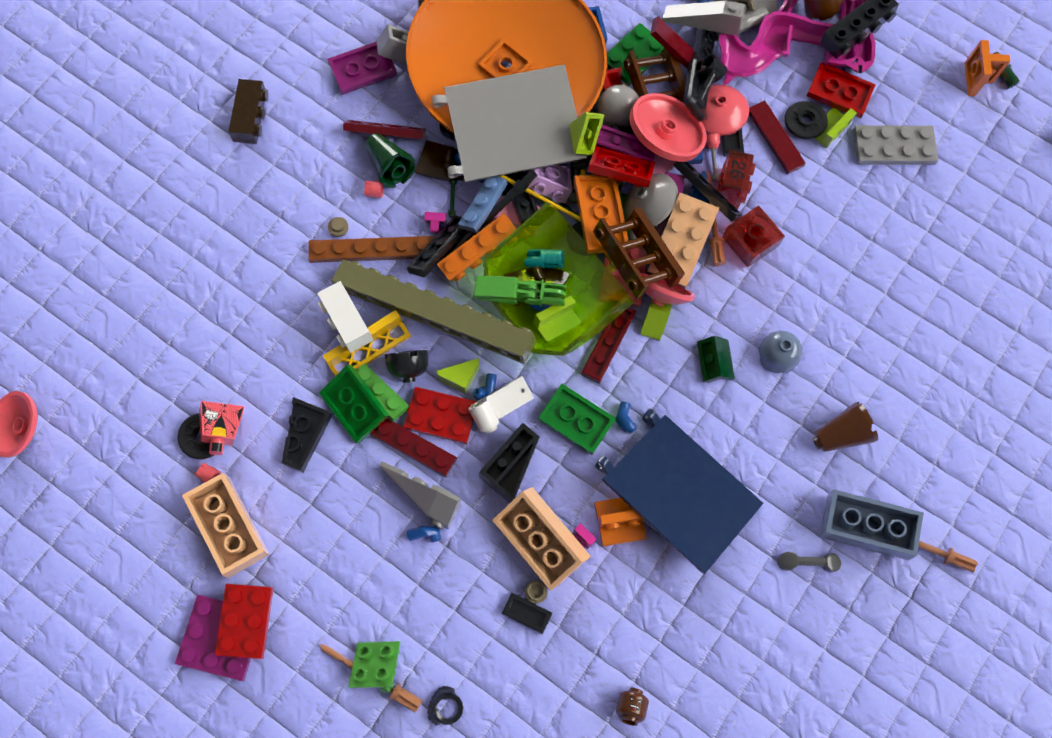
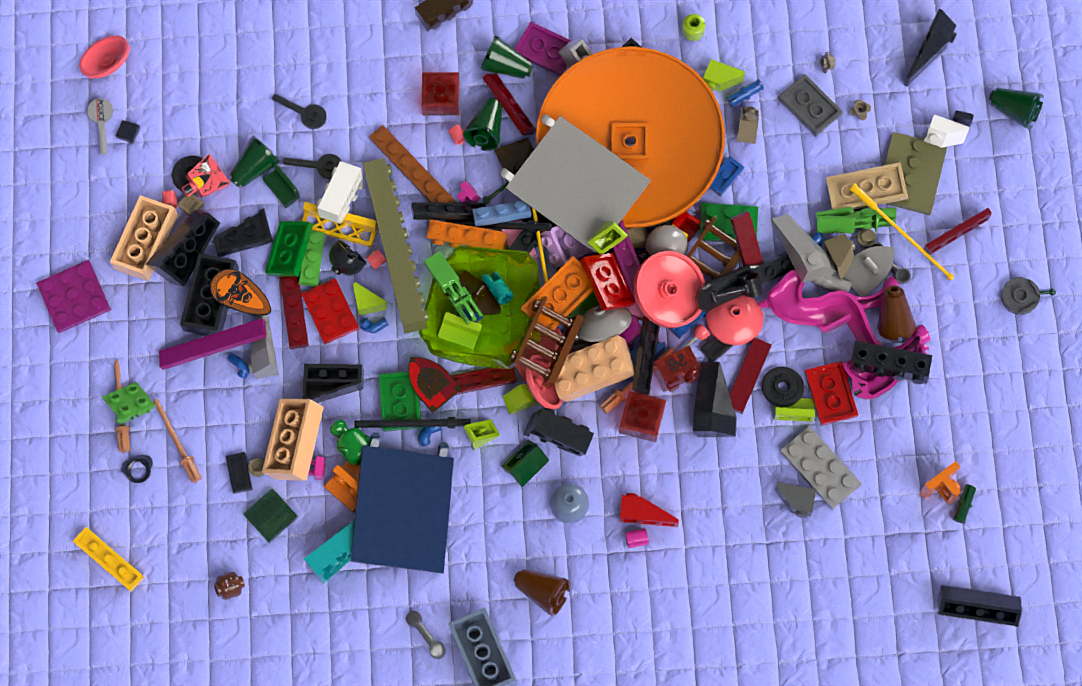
camera: 60 degrees right, 0 degrees up
red plate [215,584,274,659] -> none
dark tan plate [328,217,349,237] -> none
white door [468,376,534,434] -> none
none -> light grey piece [87,98,114,155]
none -> black tile [116,120,141,144]
none -> black wedge [146,210,220,287]
none -> nougat piece [154,398,202,484]
none -> magenta tile [159,318,267,370]
none -> dark tan plate [177,194,205,216]
none -> black brick [180,253,239,336]
none -> shield [210,269,272,316]
none -> dark green cone [230,135,281,187]
none -> clear green tile [243,488,298,543]
none -> dark green panel [262,163,300,208]
none -> pearl dark grey piece [272,94,327,129]
none -> pearl dark grey piece [283,154,342,179]
none -> teal wedge [304,518,355,584]
none -> green piece [330,419,370,466]
none -> black bar [354,417,471,429]
none -> coral hose [366,249,387,270]
none -> shield [408,357,462,414]
none -> clear red brick [421,72,460,116]
none -> lime slope [464,419,500,450]
none -> dark green cone [480,35,533,79]
none -> black wedge [523,408,594,456]
none -> red slope [620,493,679,528]
none -> dark pink piece [625,528,649,549]
none -> black wedge [693,362,737,437]
none -> dark grey slope [775,482,816,518]

